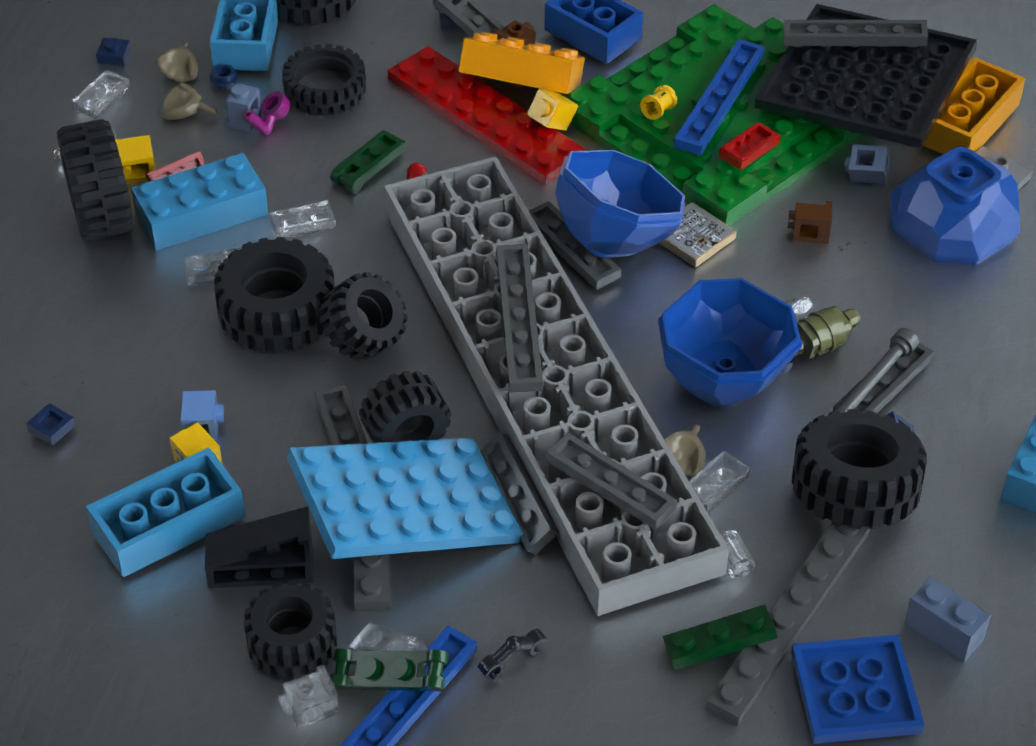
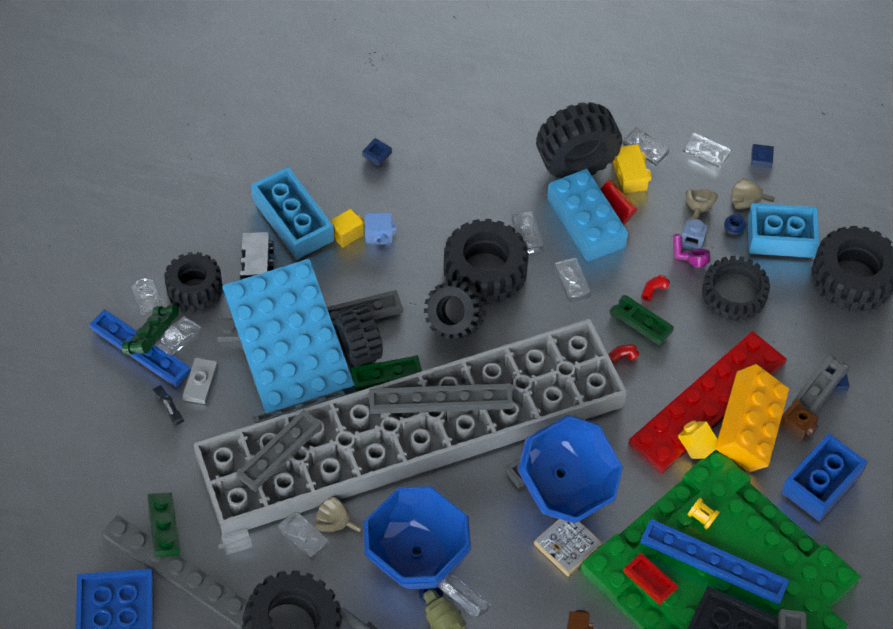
camera: 90 degrees right, 10 degrees up
none -> light grey plate [182,358,218,404]
none -> dark green plate [351,355,422,392]
none -> red arm [641,275,670,301]

